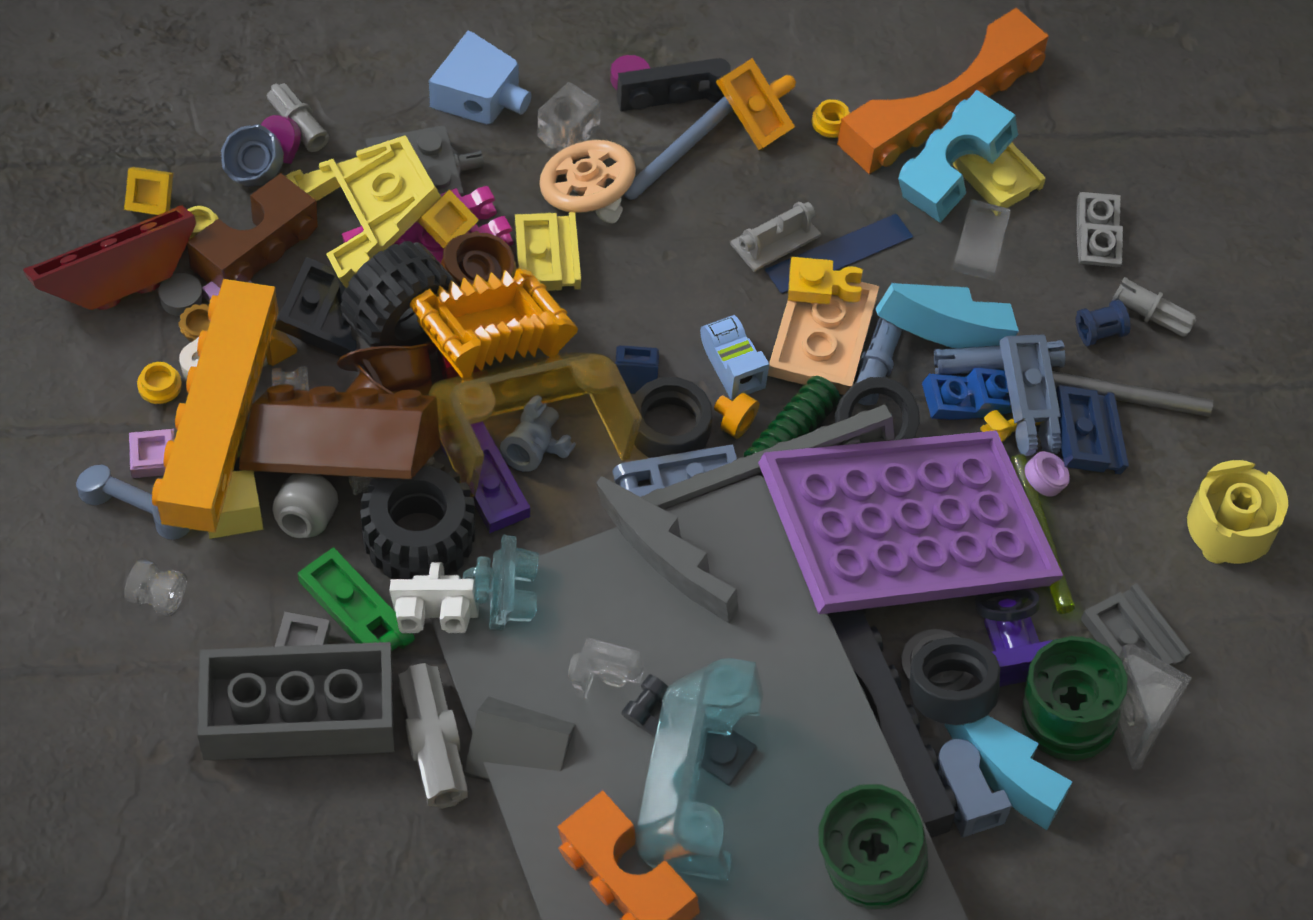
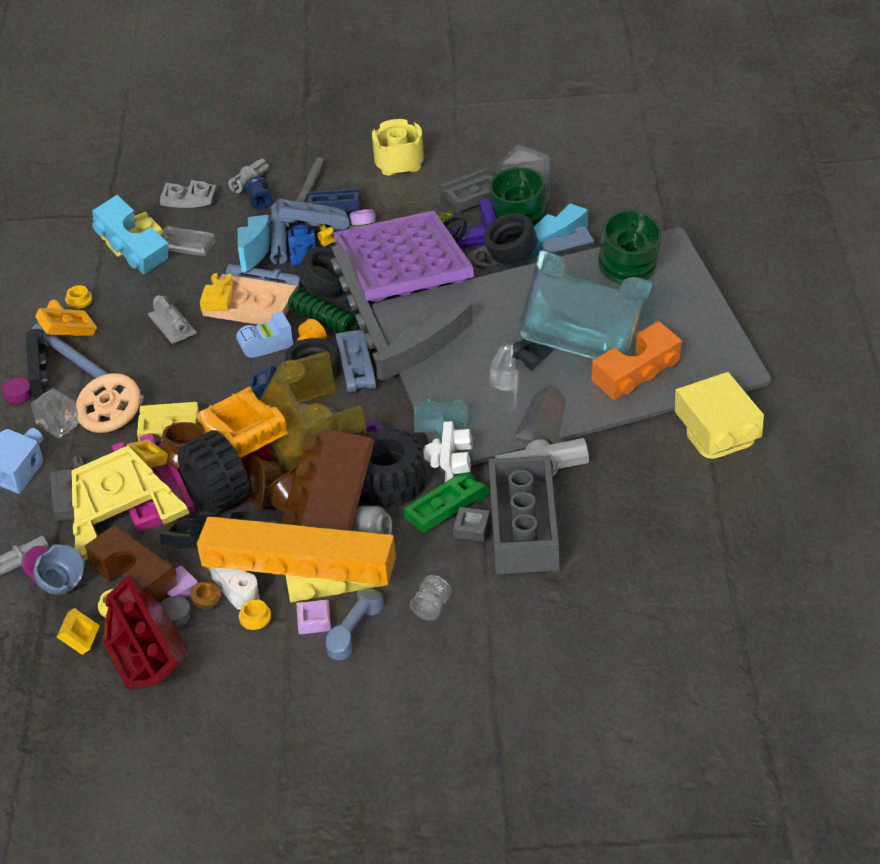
camera: 80 degrees left, 15 degrees down
dark blue sticker [764,213,913,293] -> none
orange arch [837,8,1049,174] -> none

